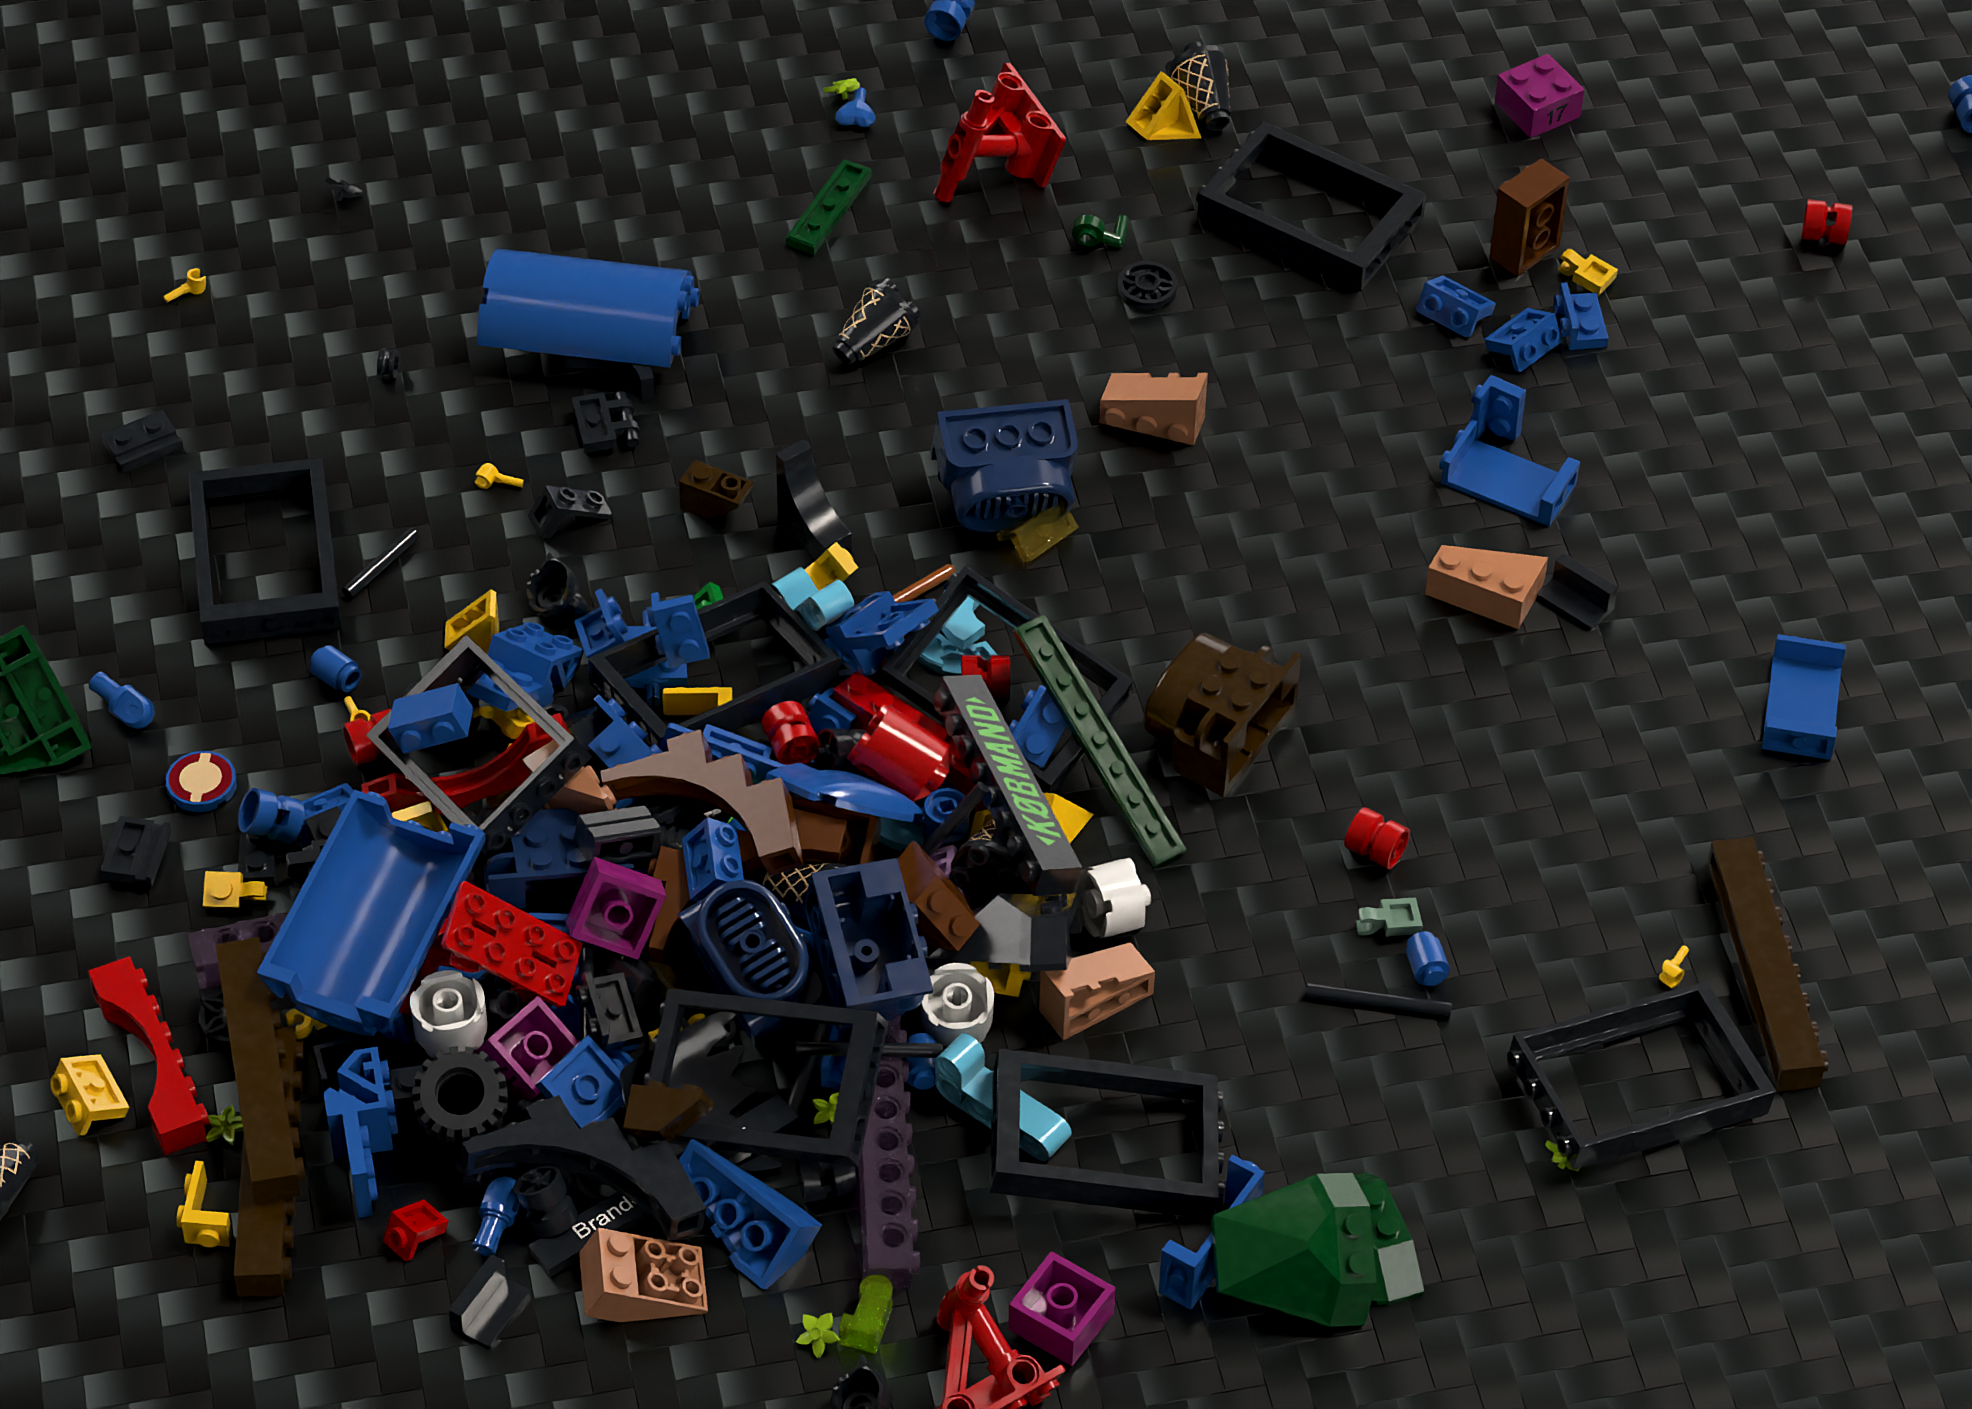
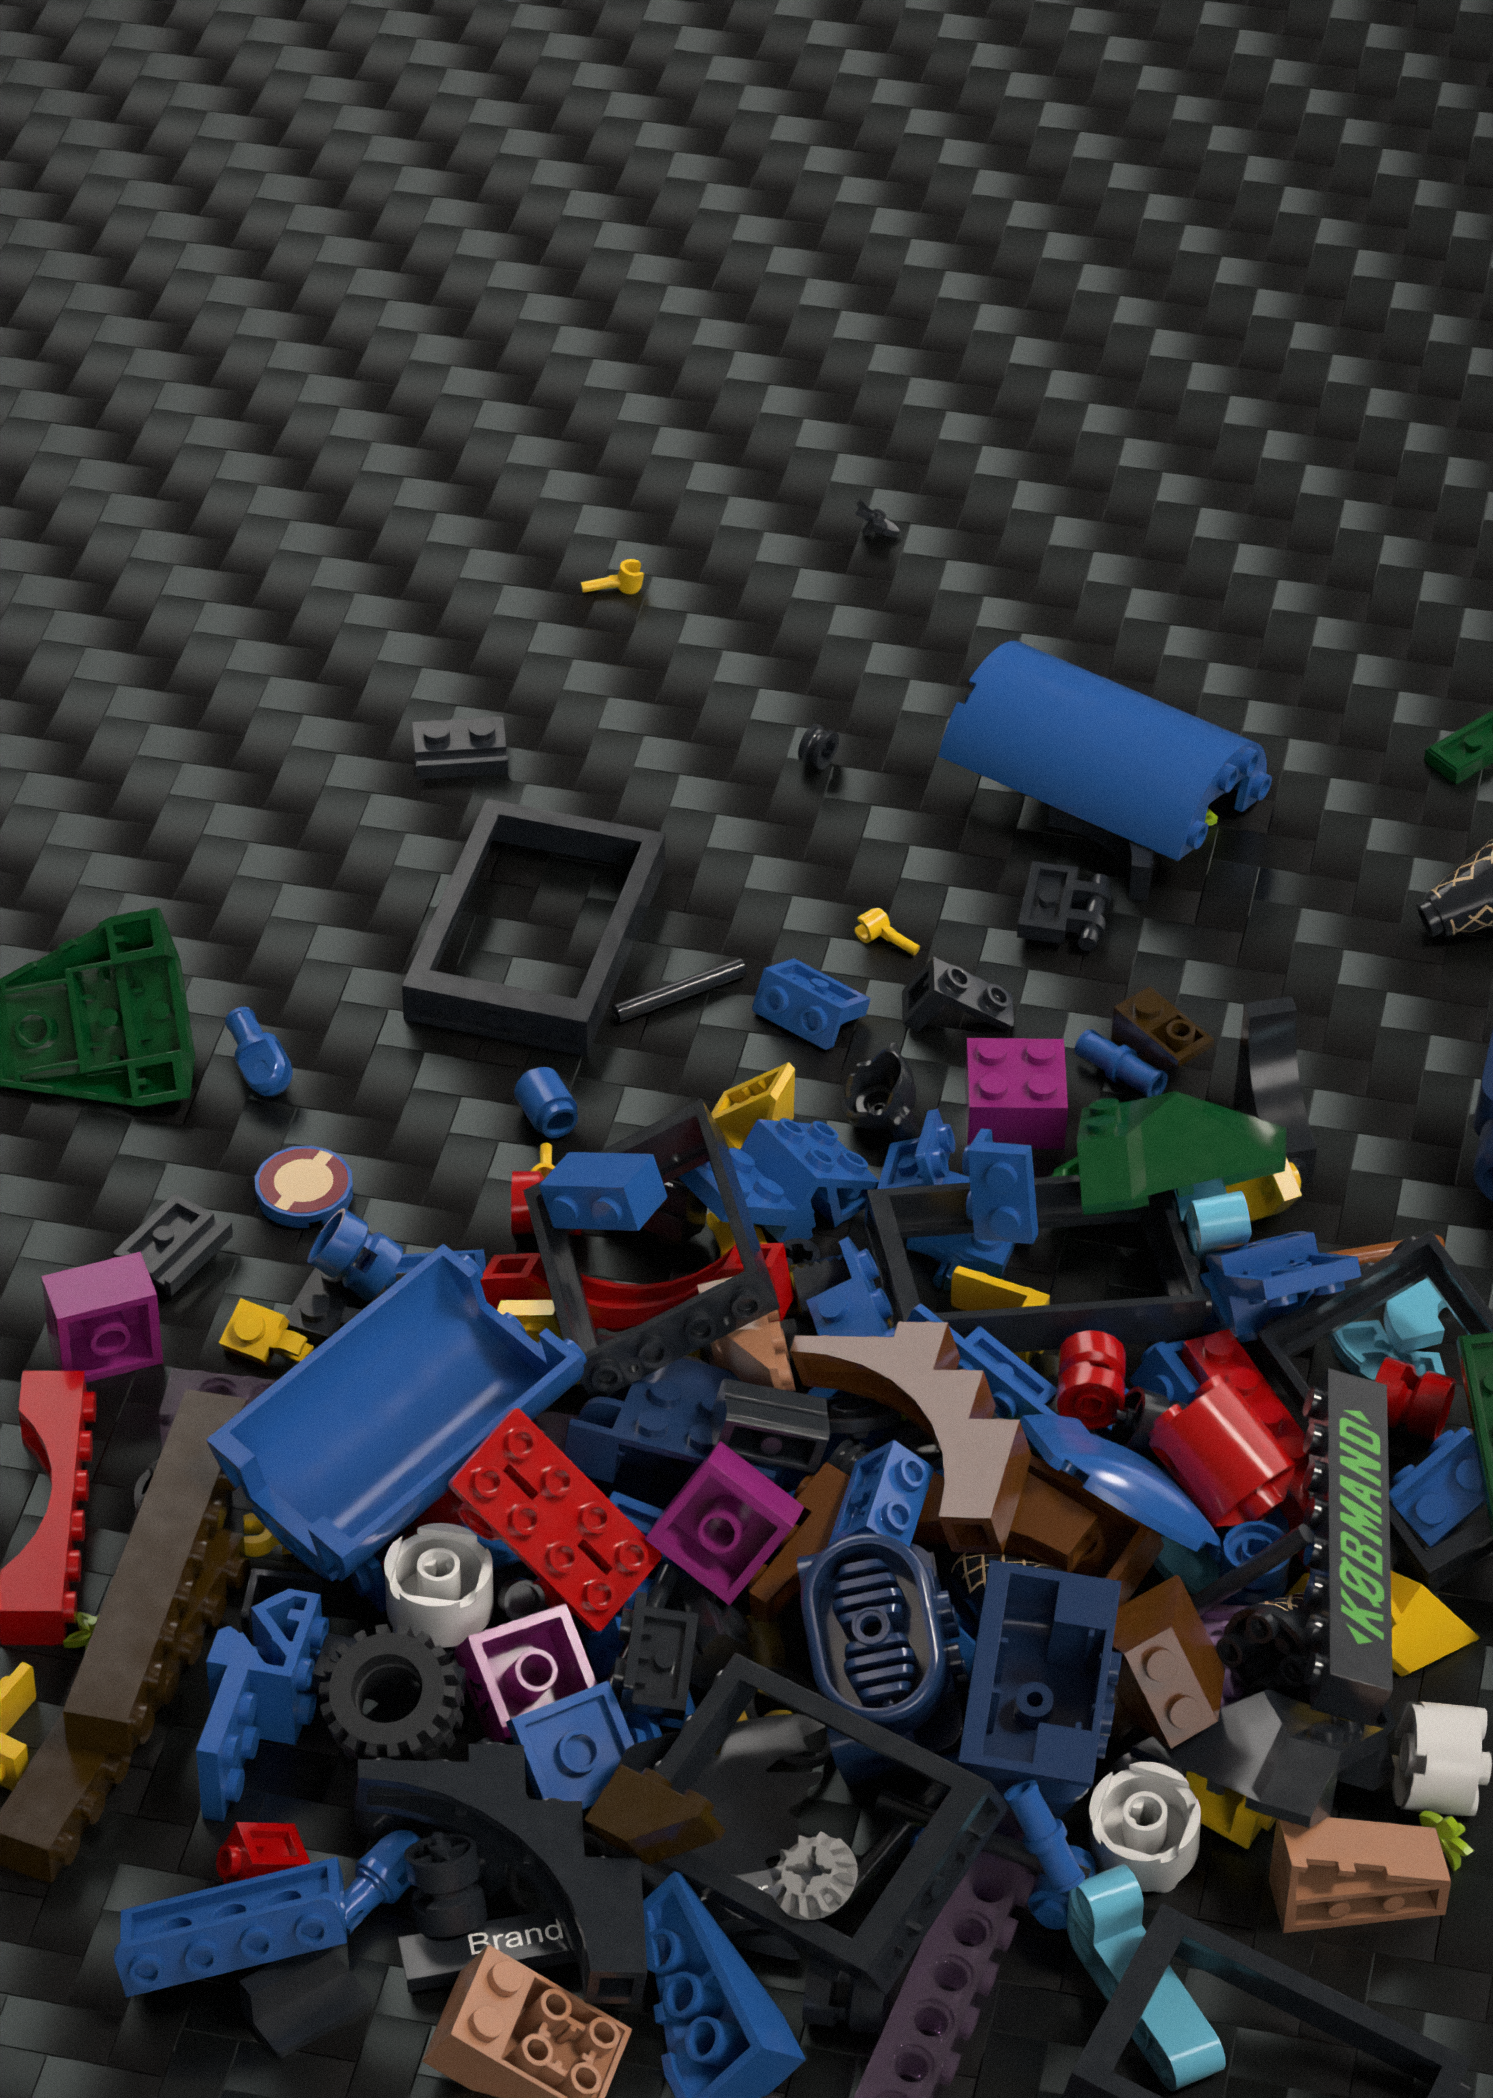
camera: 25 degrees right, 5 degrees down
none -> magenta brick [41,1252,163,1383]
none -> blue bracket [114,1857,347,1997]
none -> blue bracket [752,958,871,1050]
none -> light grey gear [769,1831,858,1920]
none -> magenta brick [965,1038,1068,1149]
none -> blue pin [1004,1779,1085,1893]
none -> blue pin [1075,1029,1168,1098]
none -> dark green wedge [1077,1091,1287,1215]
none -> lime plant [1419,1810,1473,1871]

